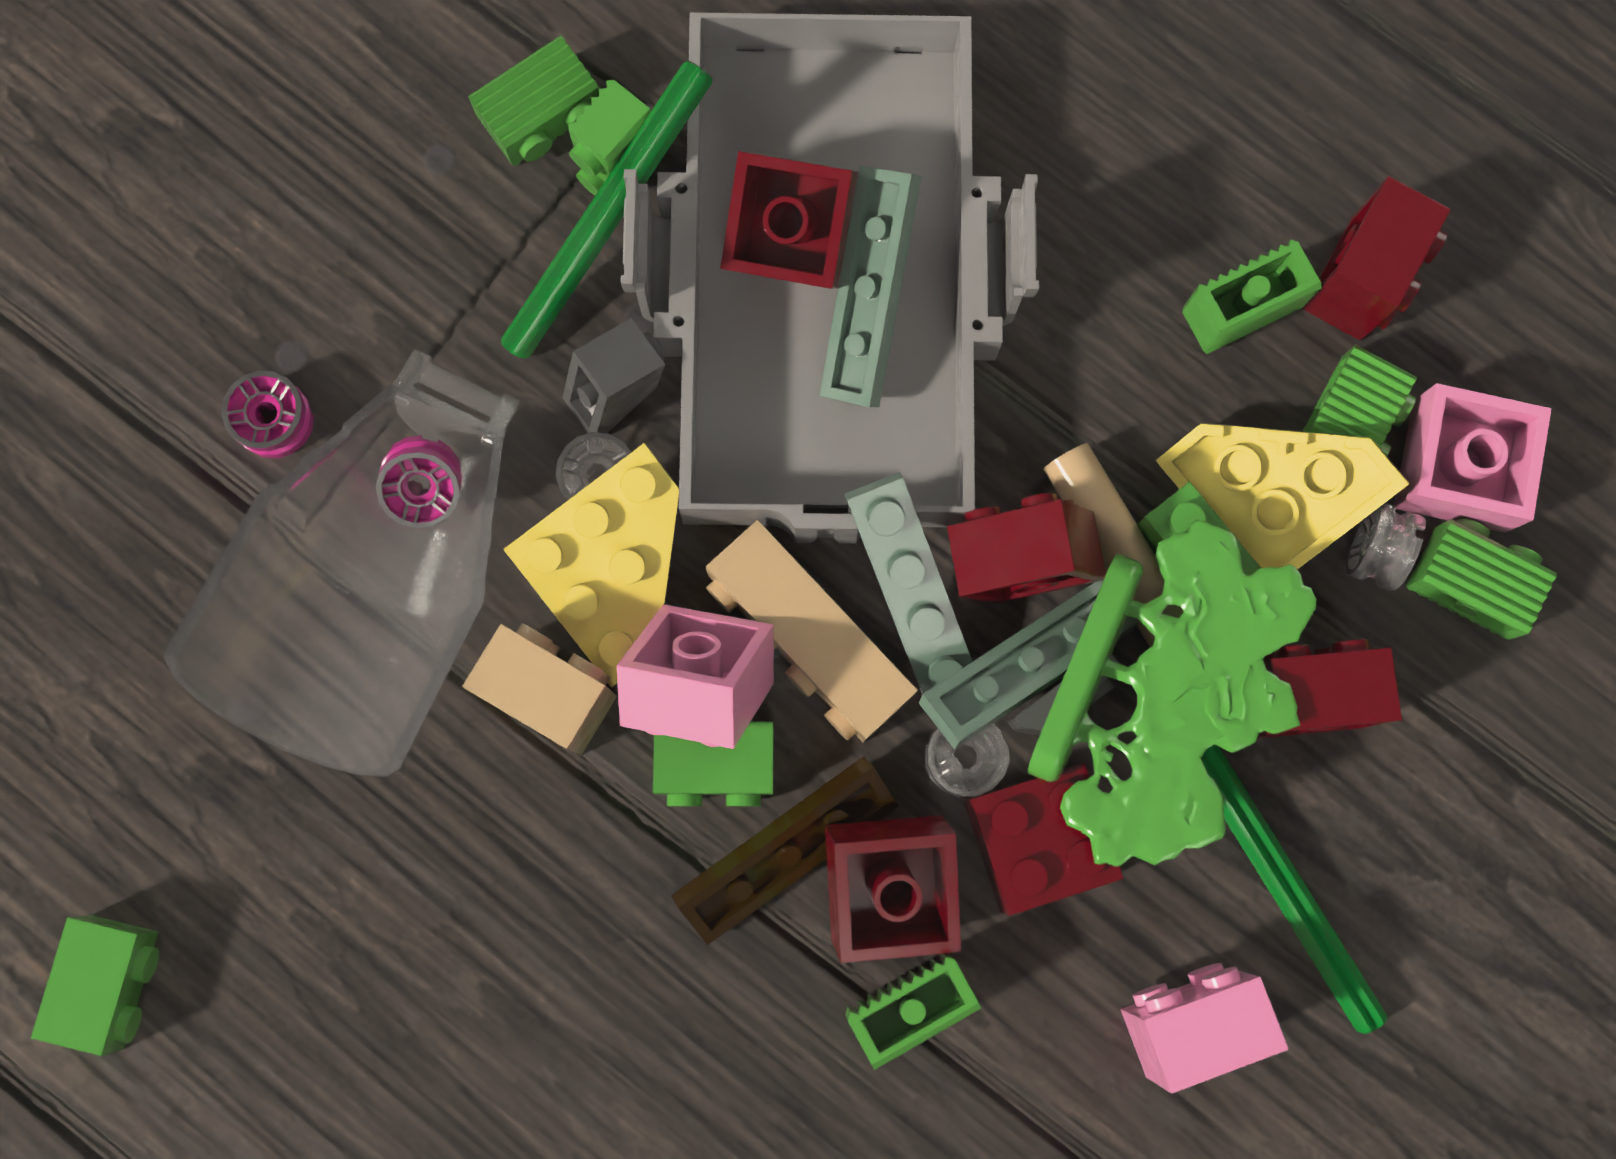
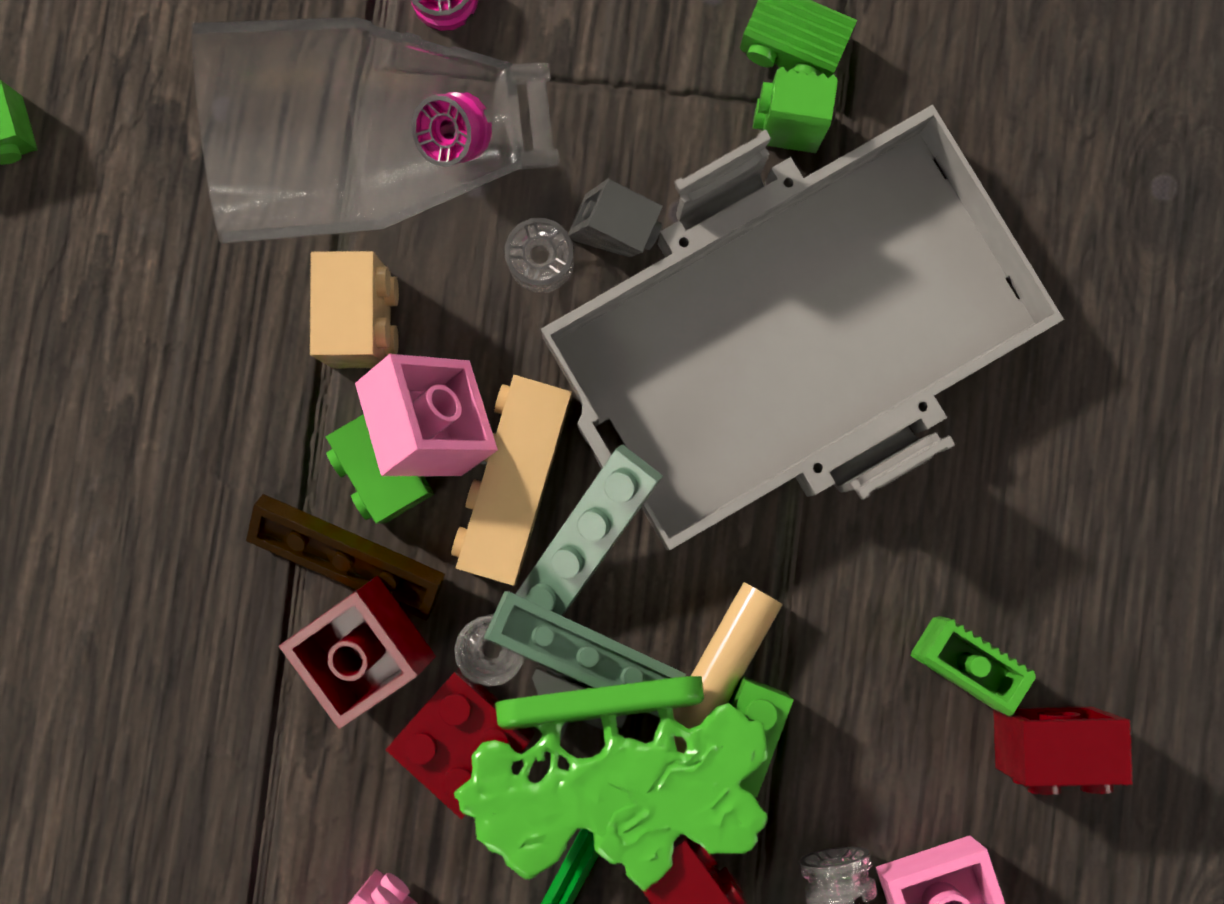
camera: 65 degrees right, 5 degrees up
green axle [501,60,713,359] -> none
light yellow plate [503,442,679,688] -> none
dark red brick [720,151,859,289] -> none
sand green plate [819,166,922,408] -> none
bright green brick [845,954,981,1070] -> none
dark red brick [947,493,1106,603] -> none
light yellow plate [1156,423,1409,569] -> none
bright green brick [1302,344,1417,456] -> none

